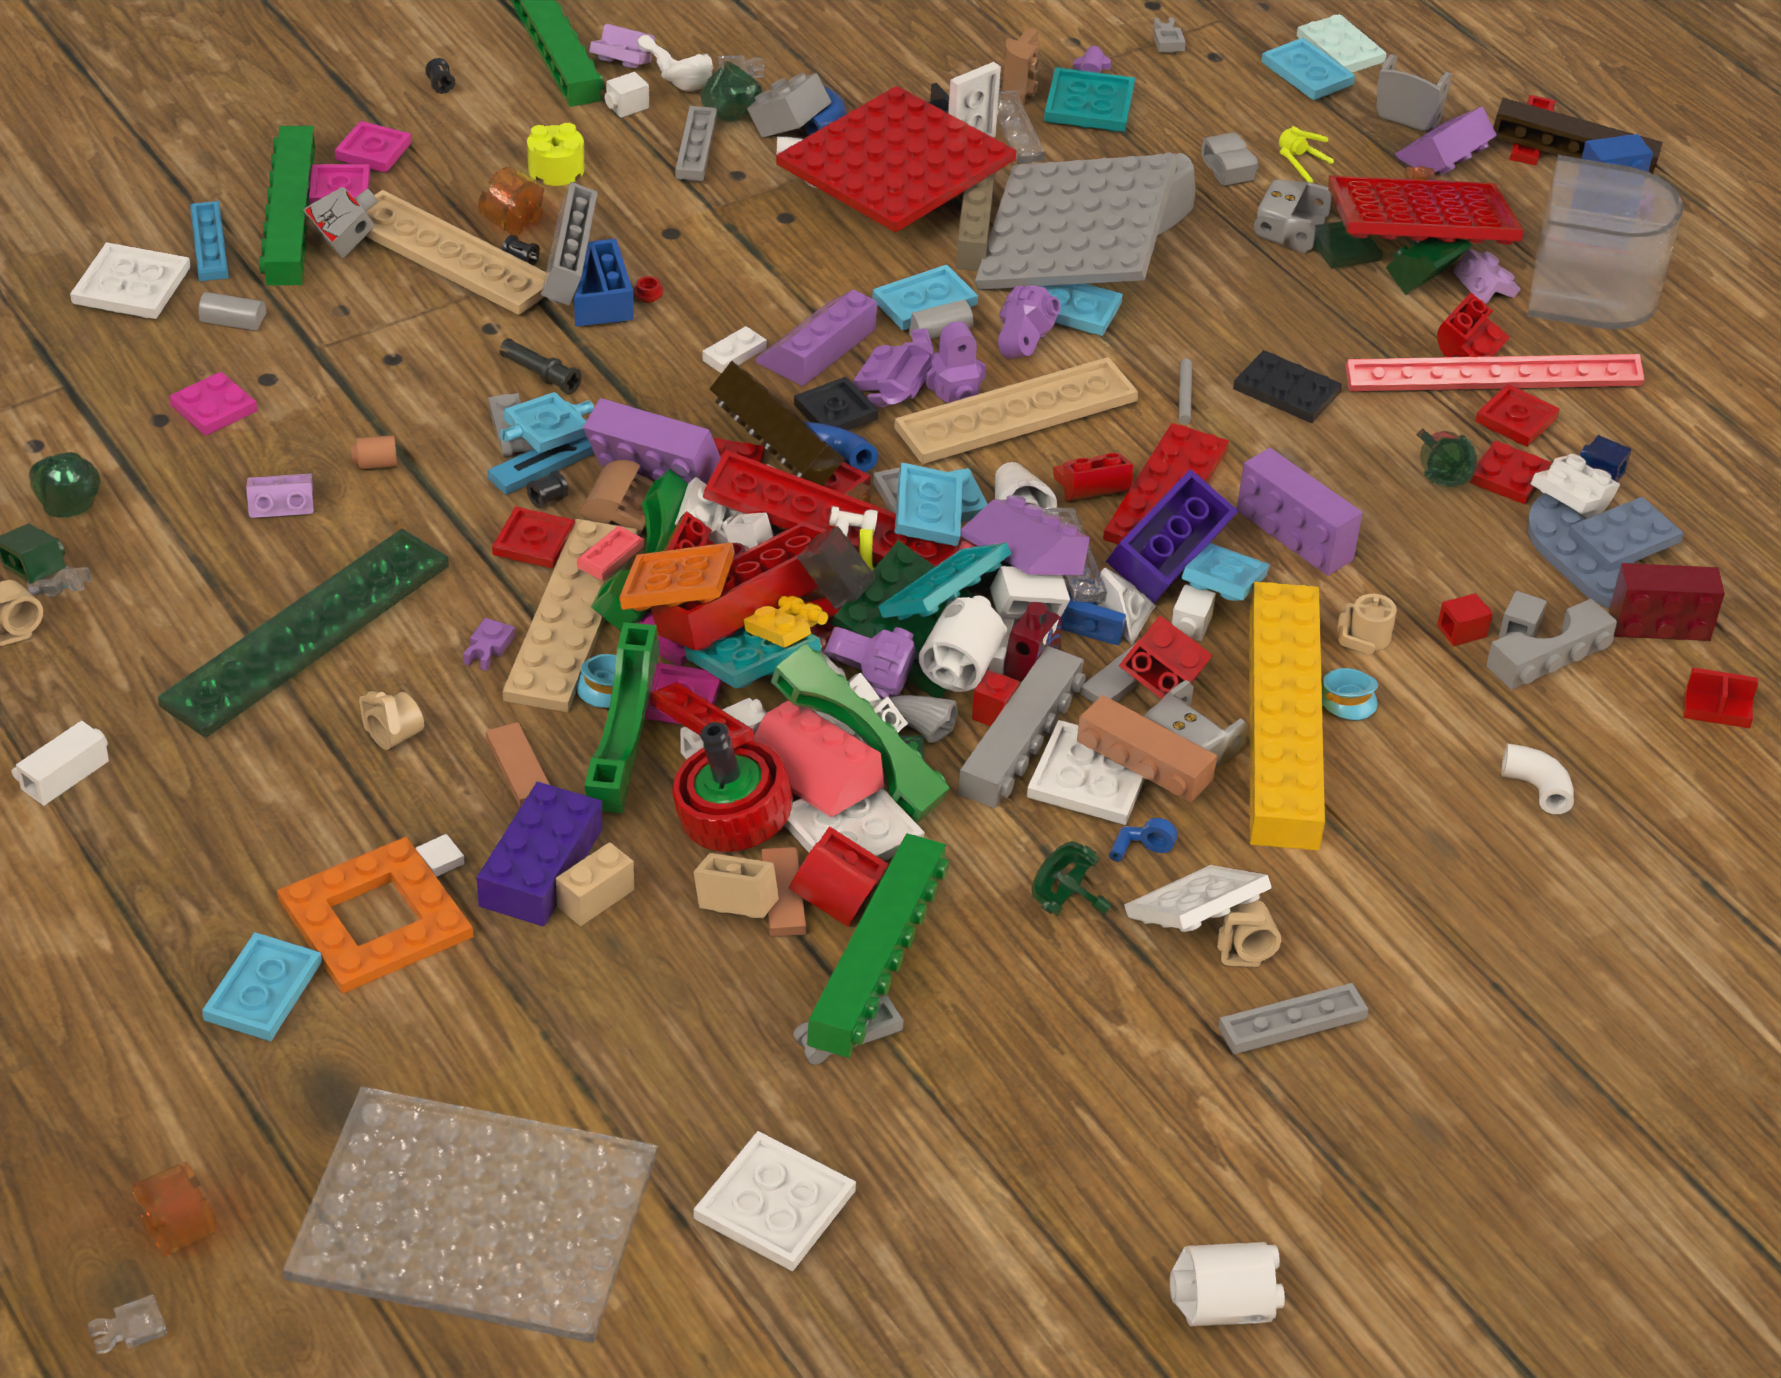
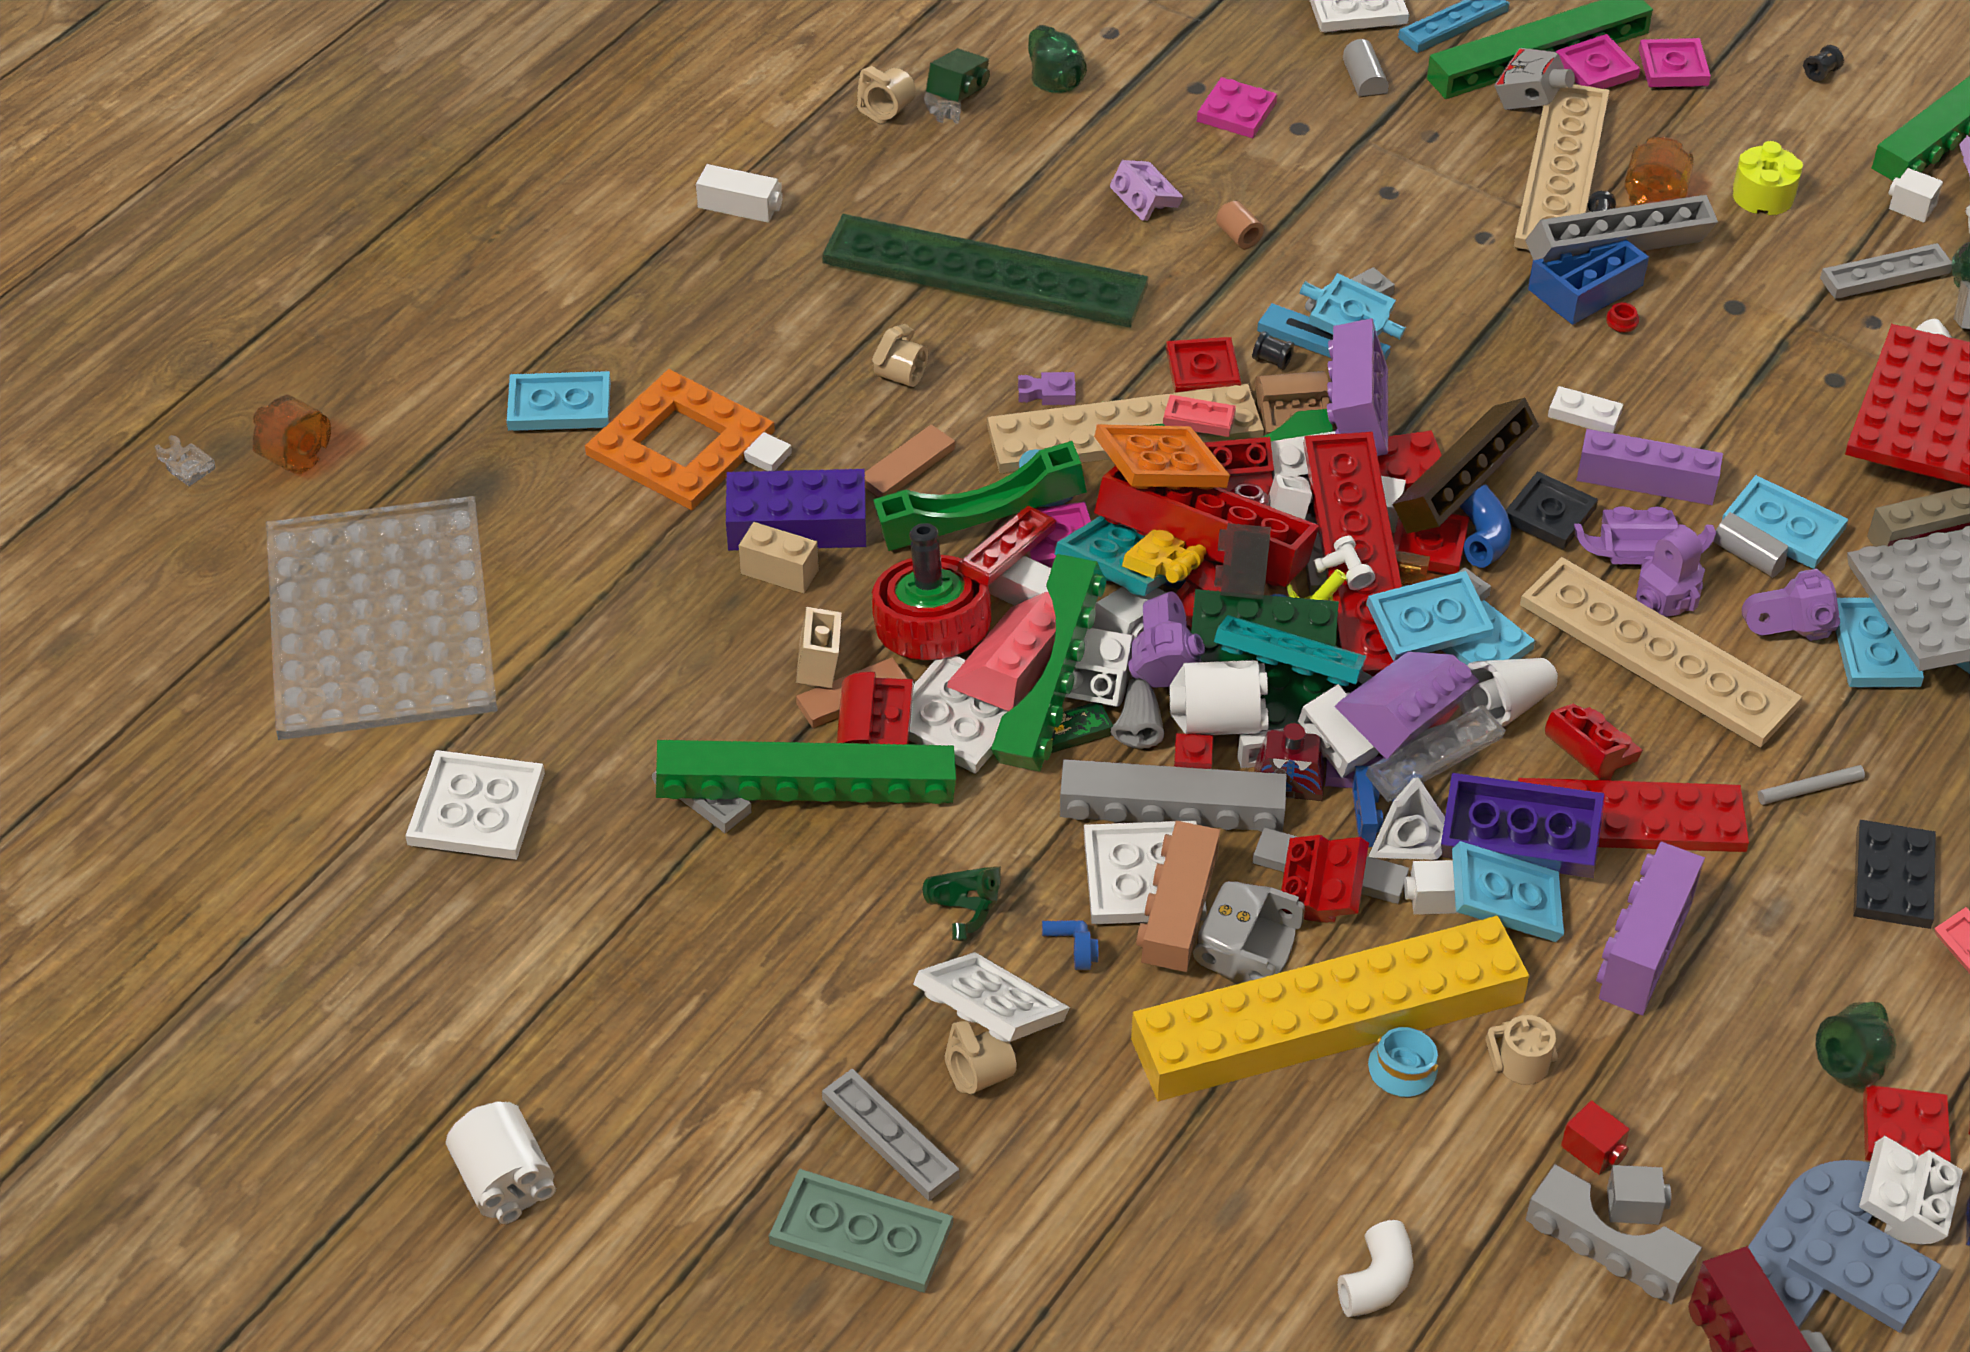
camera: 70 degrees right, 5 degrees up
pearl dark grey pin [499,338,582,394] -> none
none -> sand green plate [769,1169,953,1293]

